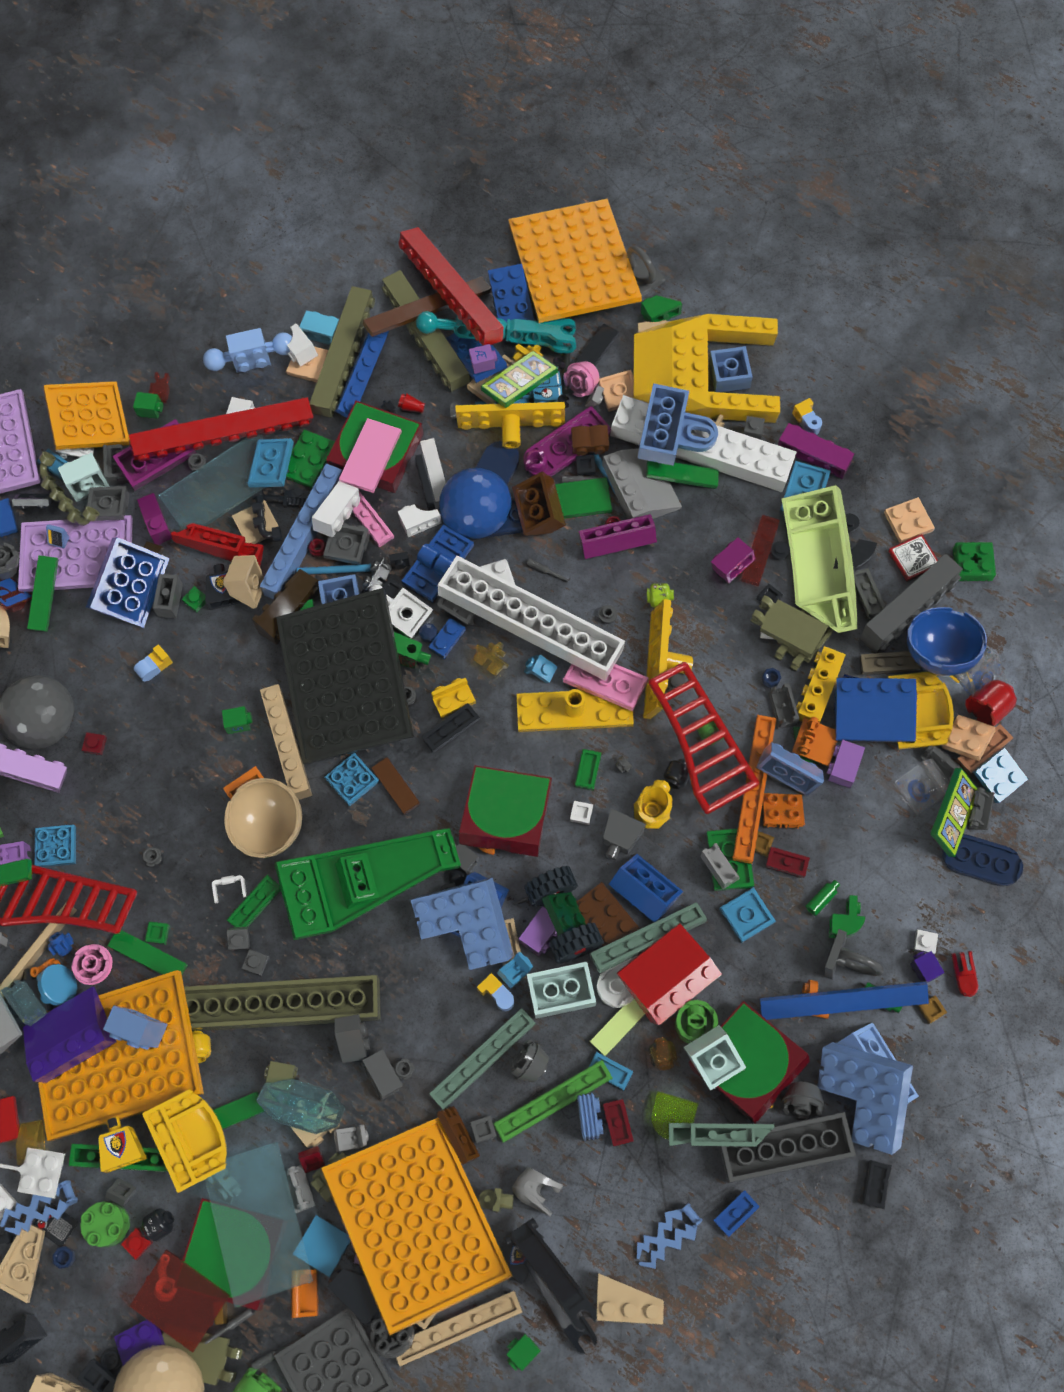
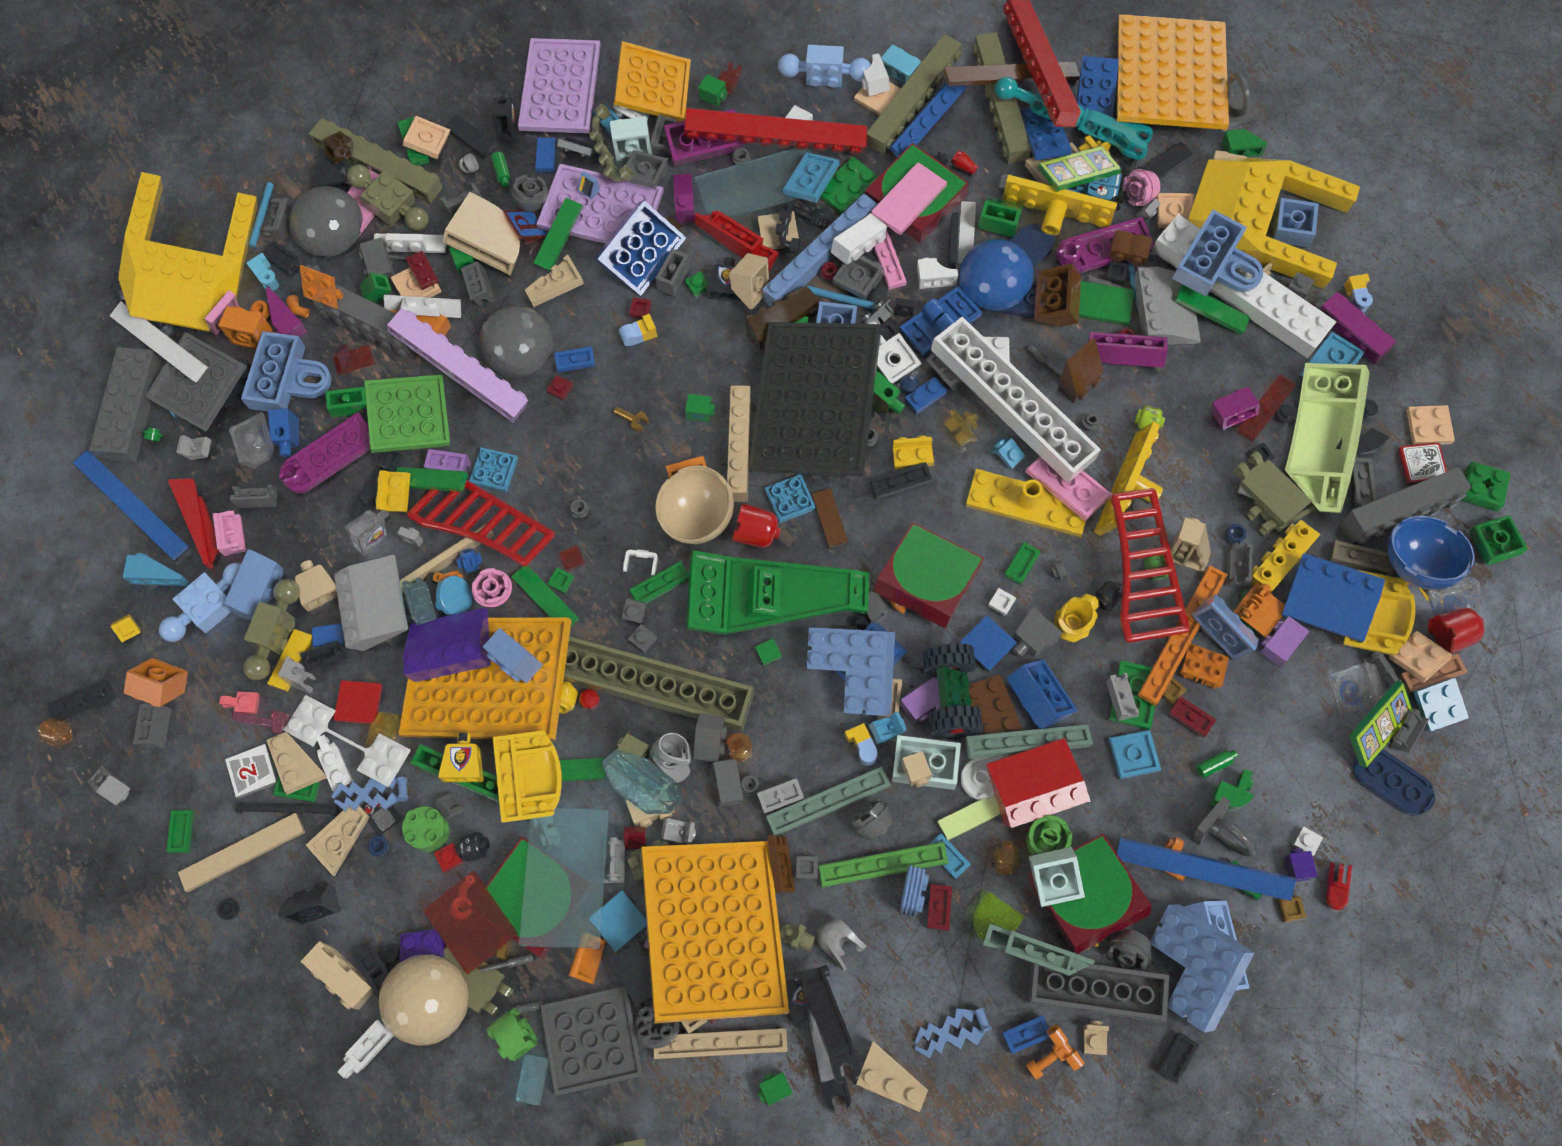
camera: 20 degrees right, 0 degrees up
medium lavender brick [469,344,498,374] -> none
none -> tan wing [525,255,584,307]
none -> blue plate [555,346,595,373]
none -> clear red tile [559,545,586,572]
none -> red tile [579,689,600,710]
none -> pearl gold bar [614,407,649,432]
none -> dark red plate [629,297,652,319]
none -> light grey helmet [649,733,691,783]
none -> clear orange head [725,733,753,762]
none -> red cylinder [732,503,781,548]
none -> green tile [755,639,782,666]
none -> light grey hinge [756,778,804,813]
none -> tan brick [902,751,932,787]
none -> blue tile [959,616,1017,672]
none -> green slope [978,196,1024,237]
none -> orange bar [1026,1024,1085,1080]
none -> reddish brown slope [1058,338,1104,404]
none -> tan bracket [1083,1021,1109,1055]
none -> tan wedge [1170,517,1211,574]
none -> green brick [1469,515,1528,565]

